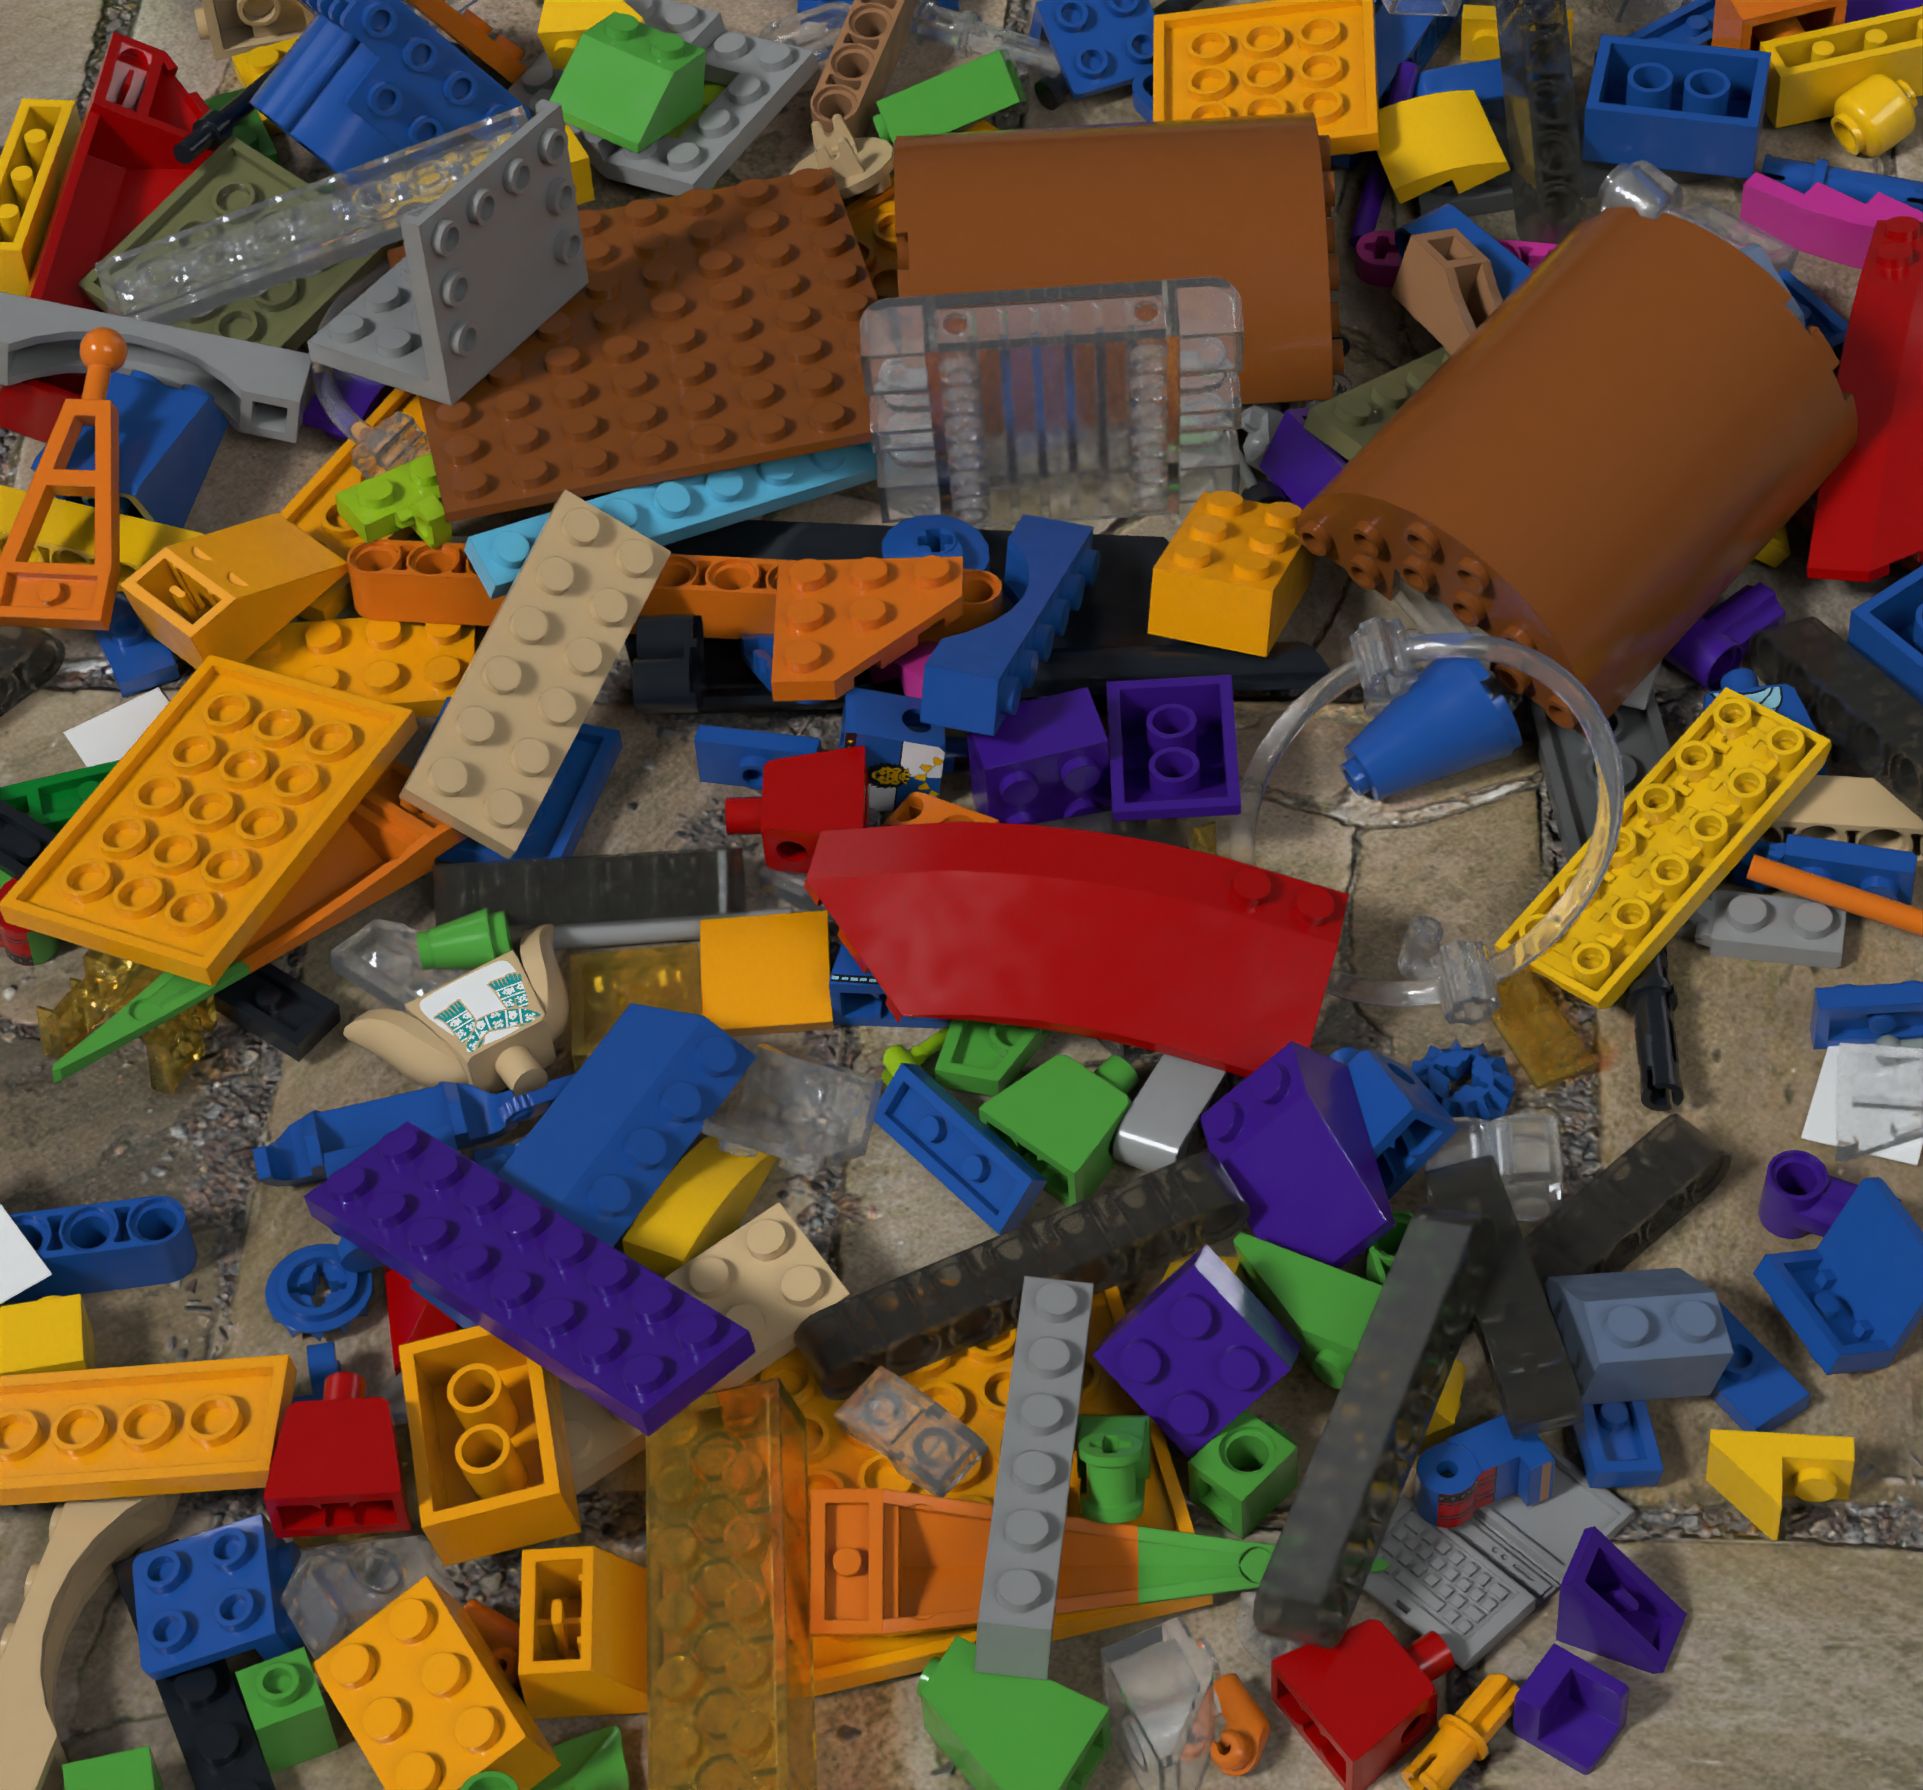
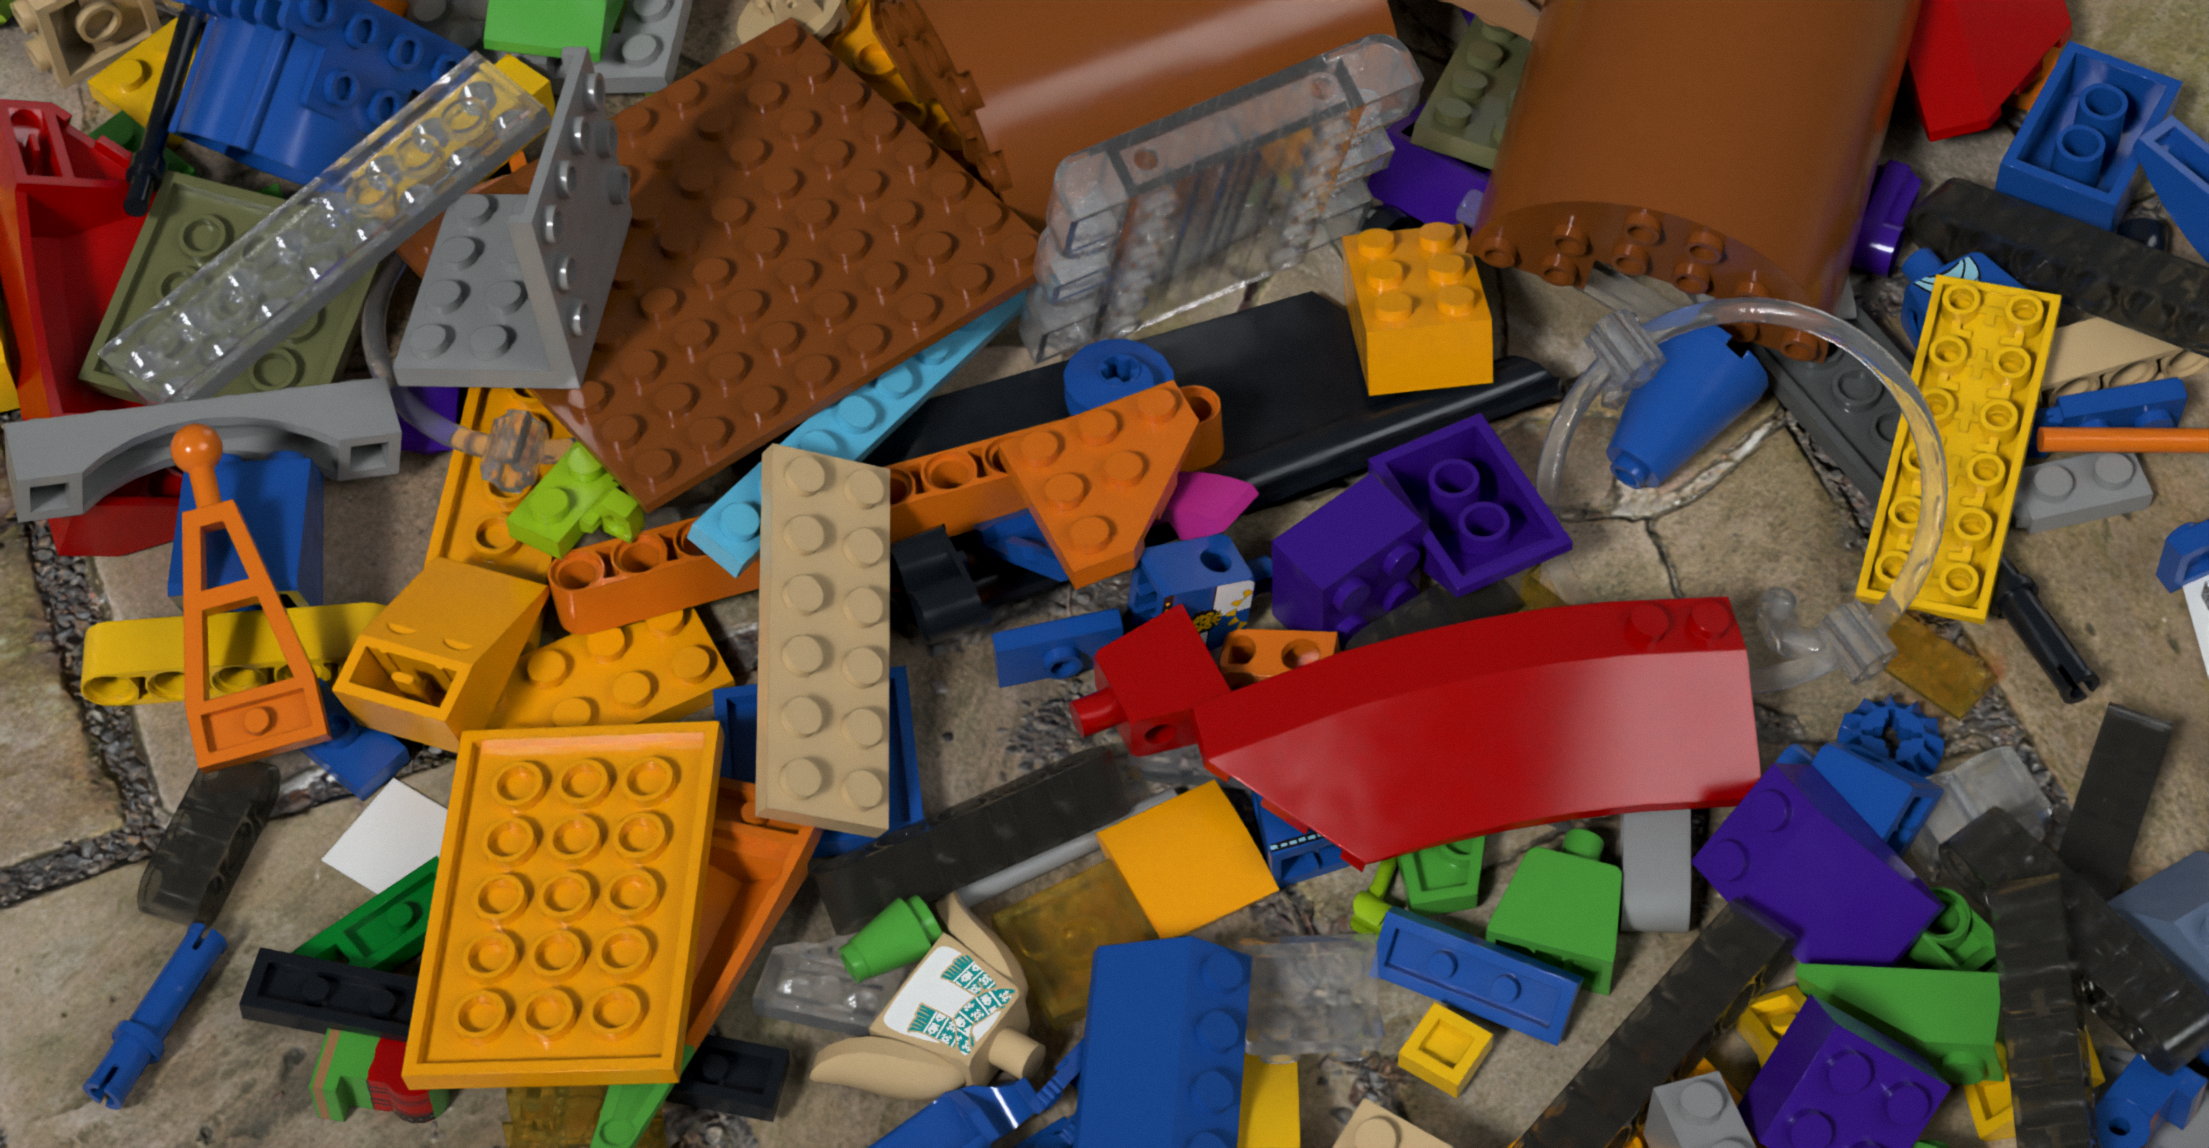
camera: 25 degrees left, 5 degrees up
blue arch [920,514,1100,736] -> none
none -> yellow plate [1398,1002,1493,1099]

